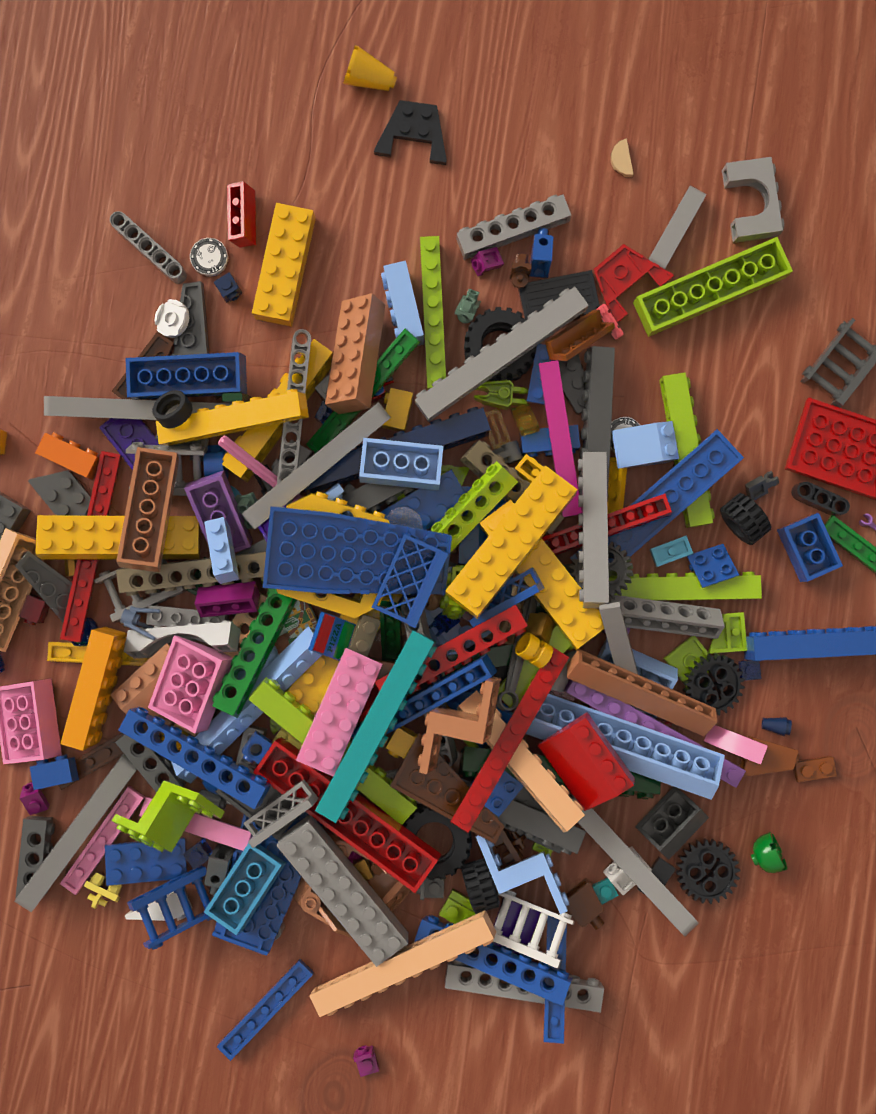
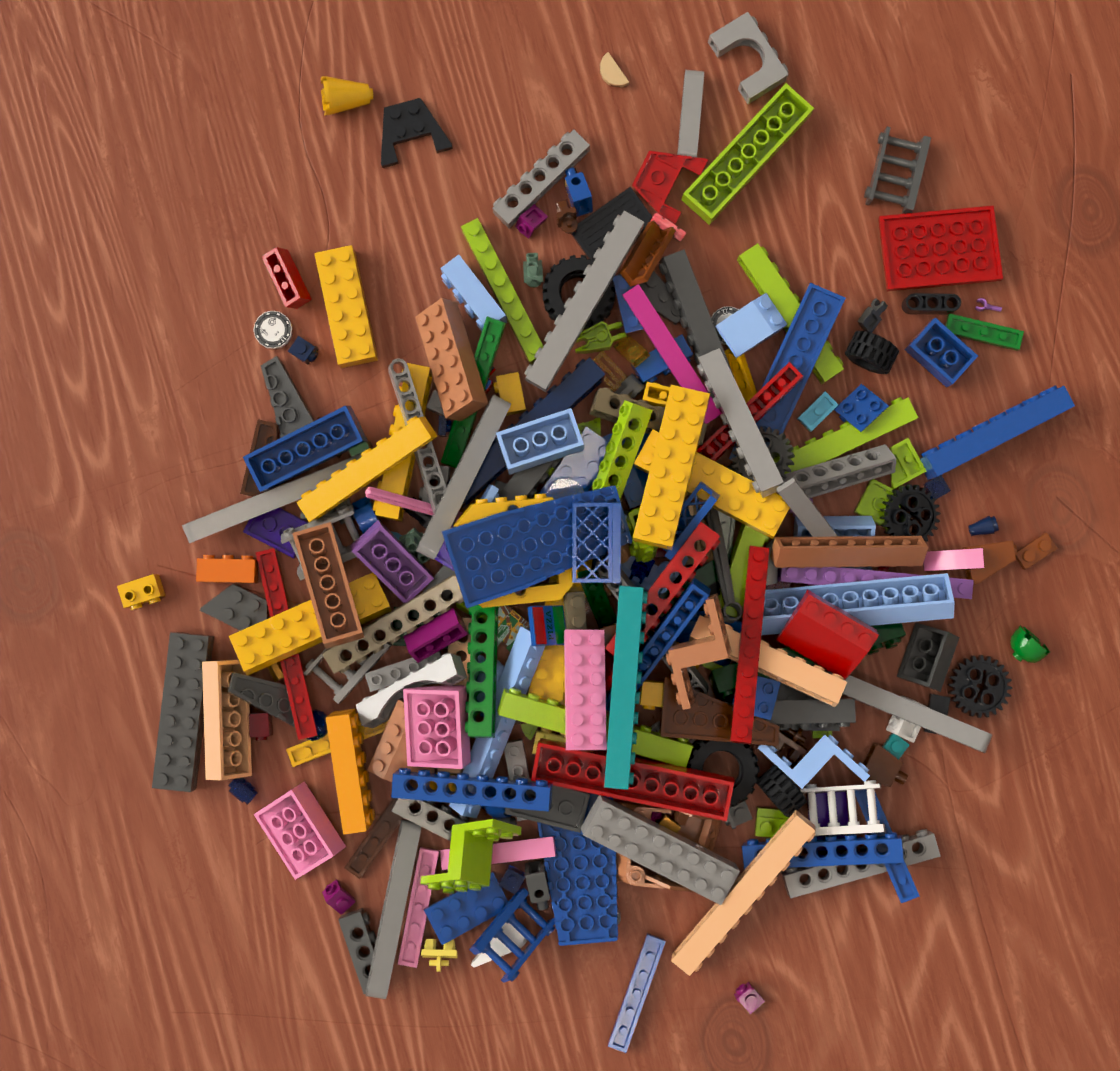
camera: 25 degrees left, 0 degrees up
blue brick [30,755,79,790] -> none
light grey beam [110,211,187,284] -> none
sand blue plant [120,606,161,640] -> none
black tyre [152,390,193,428] -> none
white tile [154,299,189,338] -> none
light blue brick [204,517,239,584] -> none
dark azure brick [204,843,286,935] -> none
blue brick [242,730,273,764] -> none
light grey fence [243,779,319,848] -> none
yellow wheel [515,632,553,668] -> none
pearl gold brick [524,612,555,644] -> none

